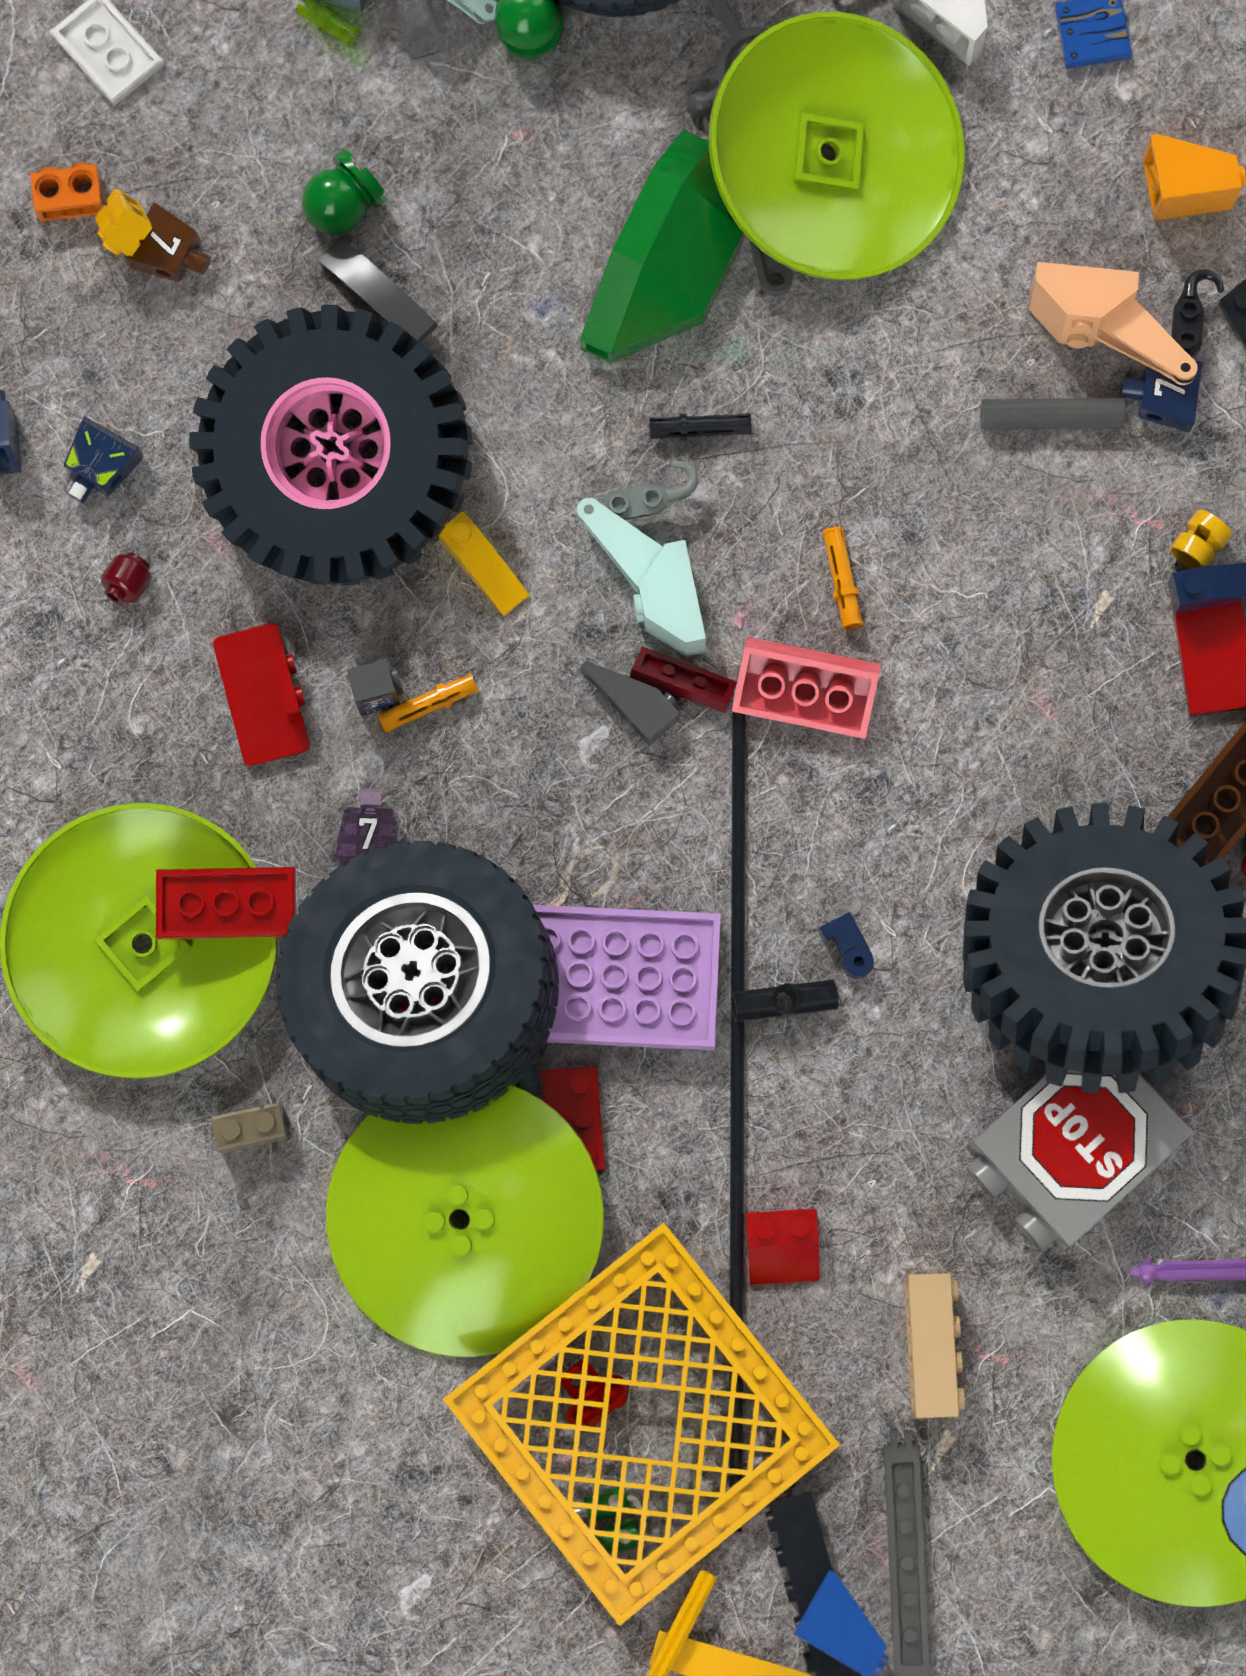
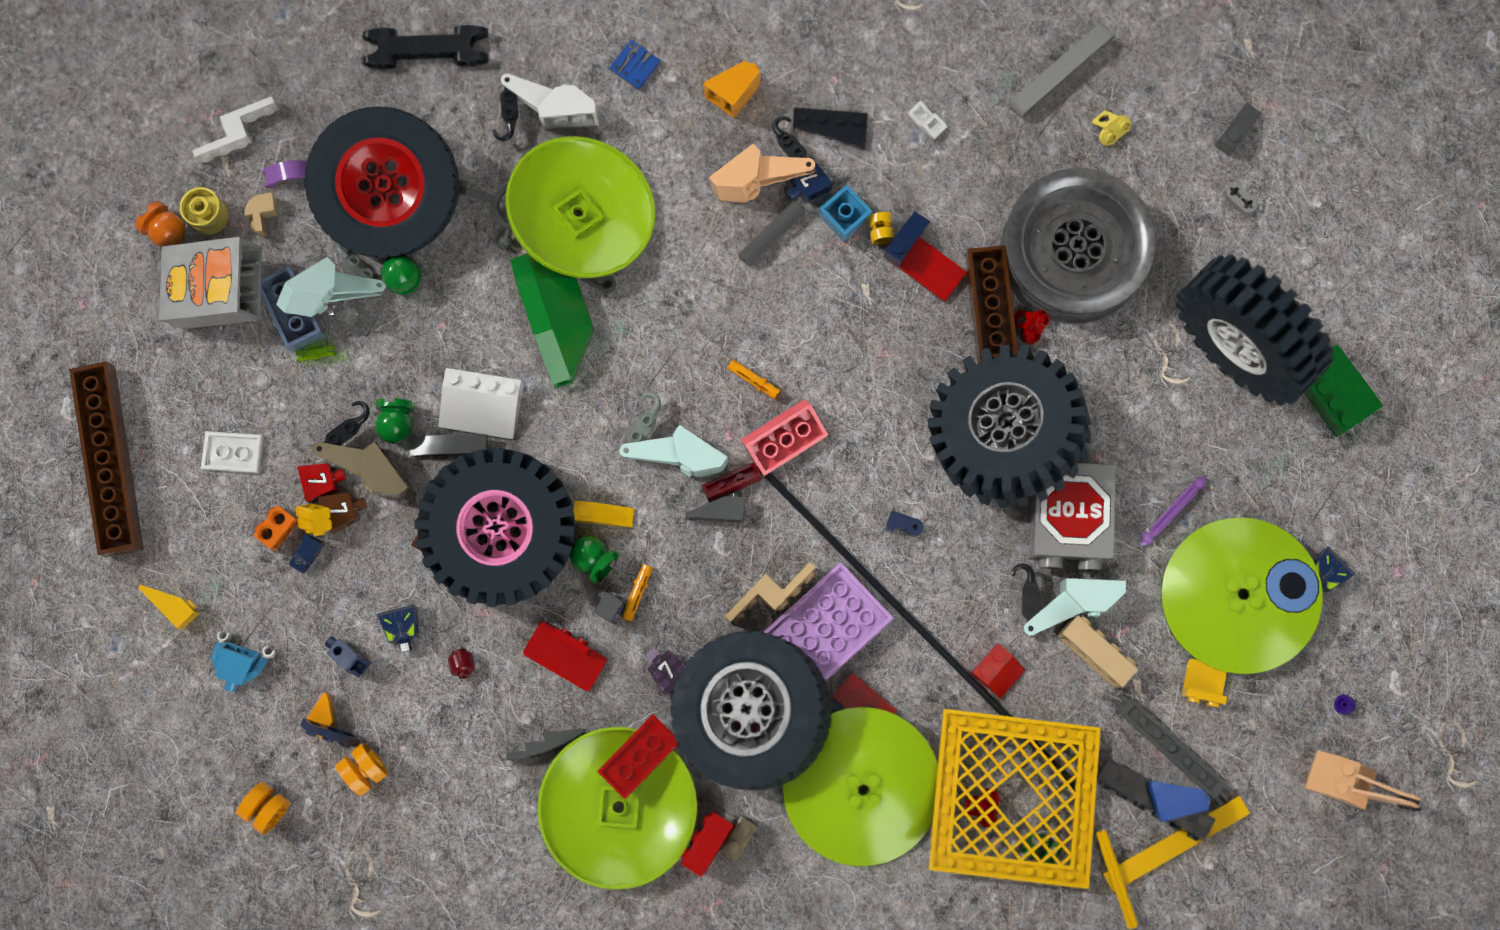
camera: 45 degrees left, 0 degrees up
black pin [649,413,751,440] -> none
black piece [731,979,839,1023] -> none
none -> dark blue leg [289,534,324,574]
none -> red torso [297,463,347,504]
none -> dark tan slope [312,401,415,500]
none -> white slope [438,368,524,440]
none -> dark grey slope [506,728,586,761]
none -> green tile [569,536,620,585]
none -> red slope [680,812,736,877]
none -> tan bracket [725,562,816,625]
none -> dark azure slope [818,185,873,242]
none -> light aqua slope [1012,563,1126,636]
none -> yellow bracket [1181,659,1227,708]

